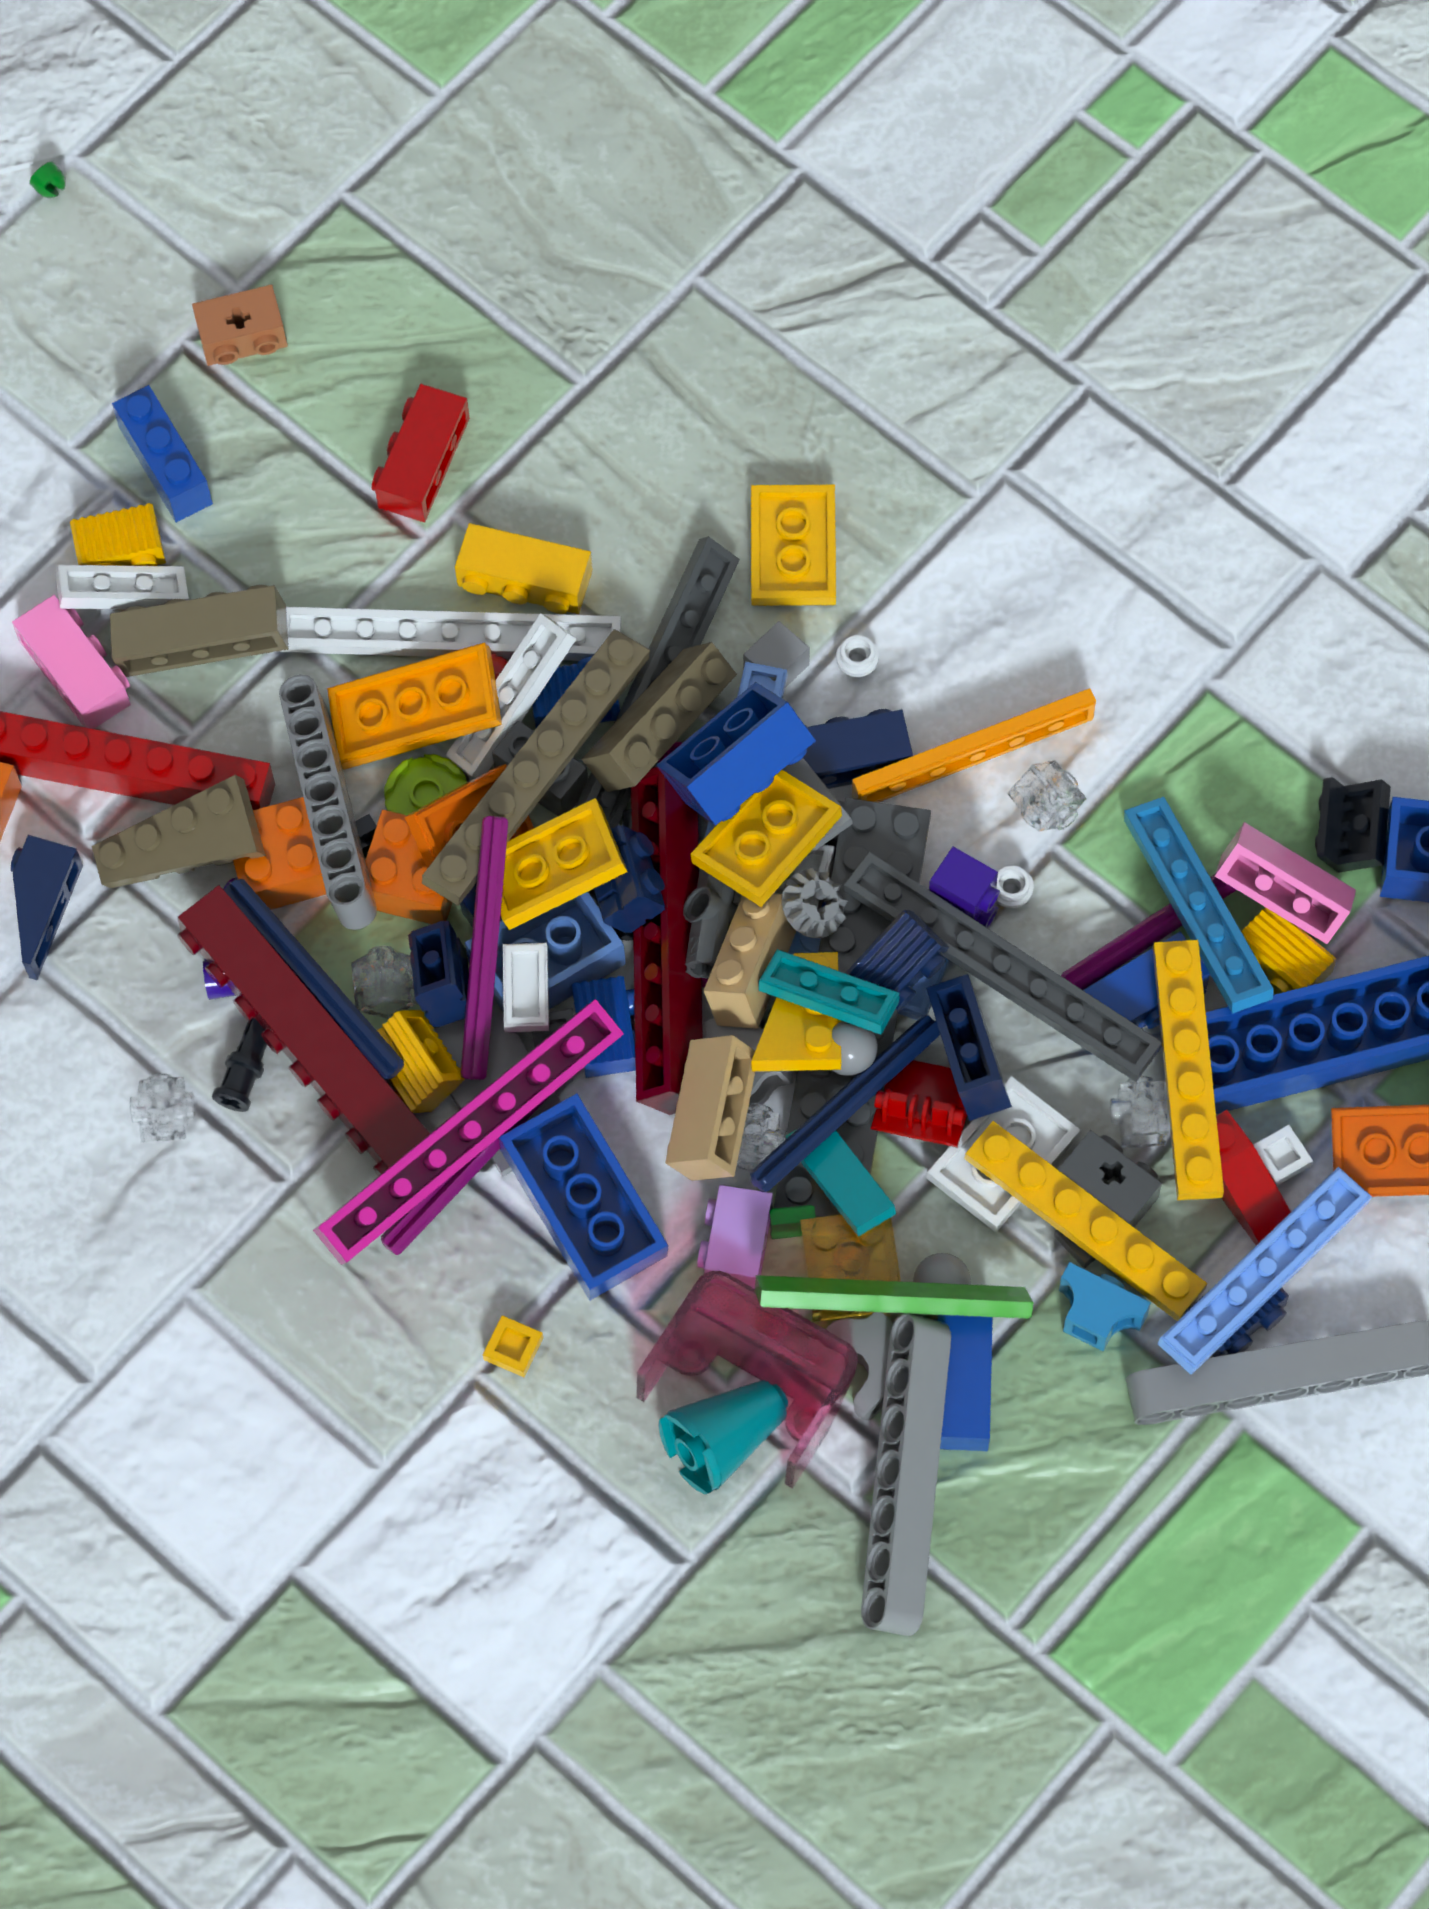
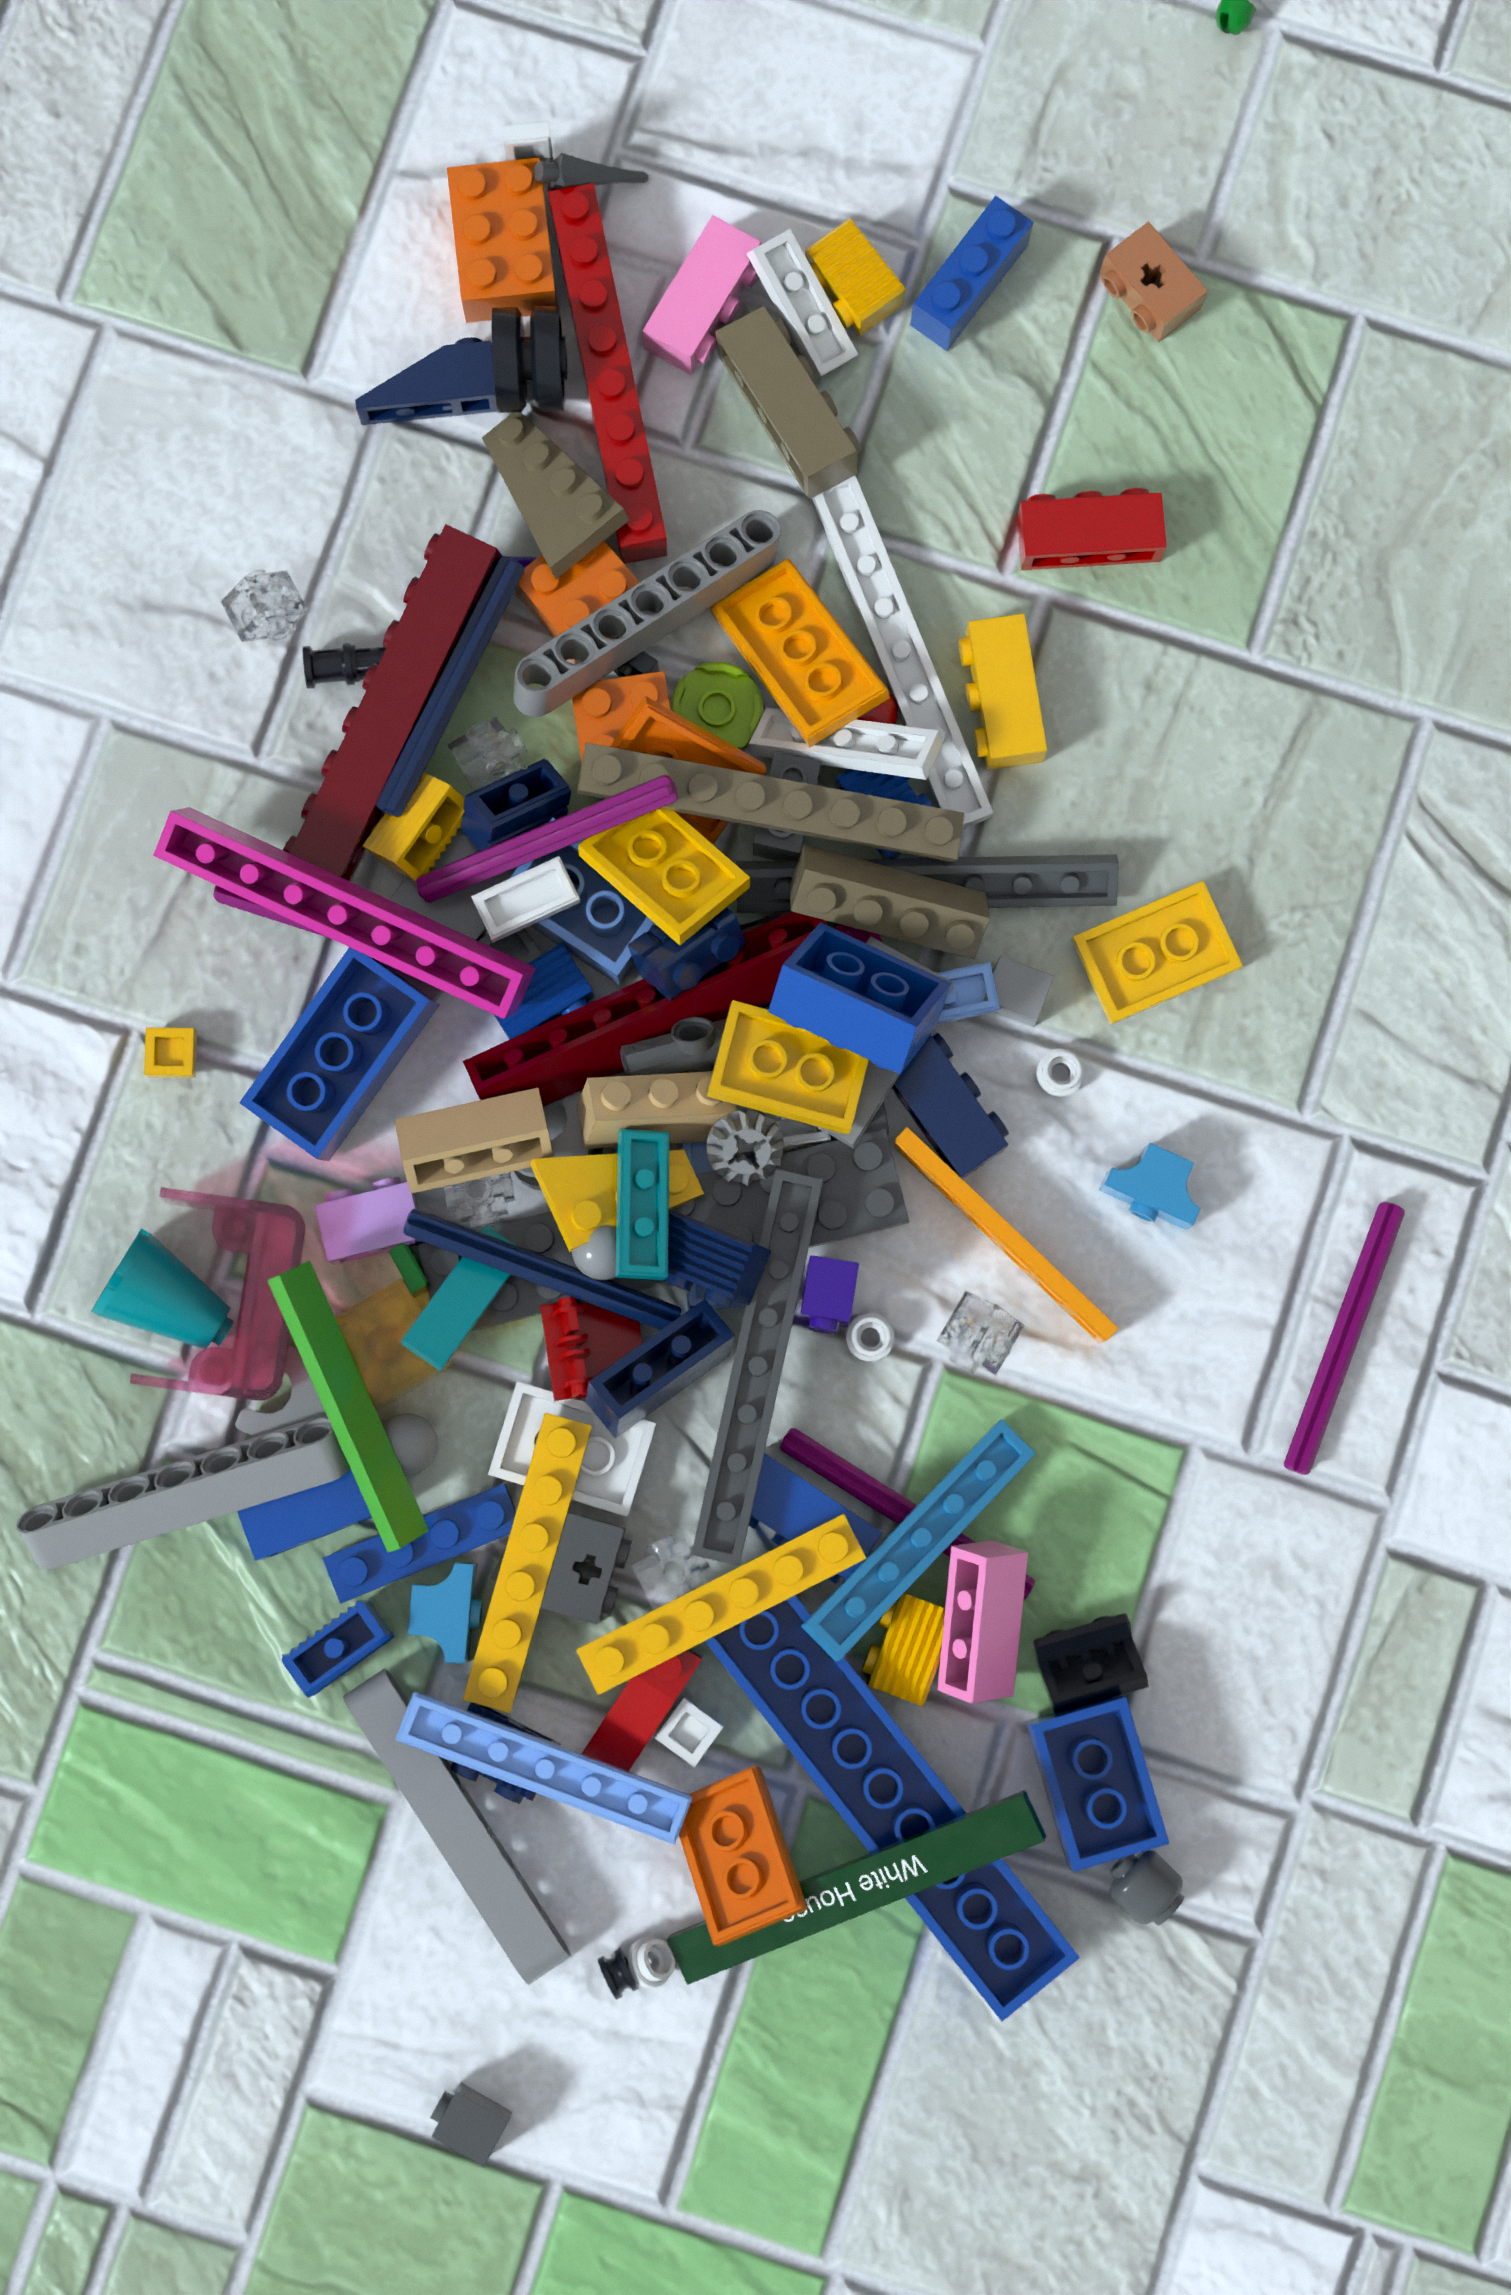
camera: 60 degrees right, 15 degrees up
none -> blue brick [281,1600,395,1698]
none -> blue plate [322,1484,516,1604]
none -> black wheel [492,306,568,413]
none -> dark azure brick [1099,1143,1201,1230]
none -> magenta axle [1284,1202,1405,1475]

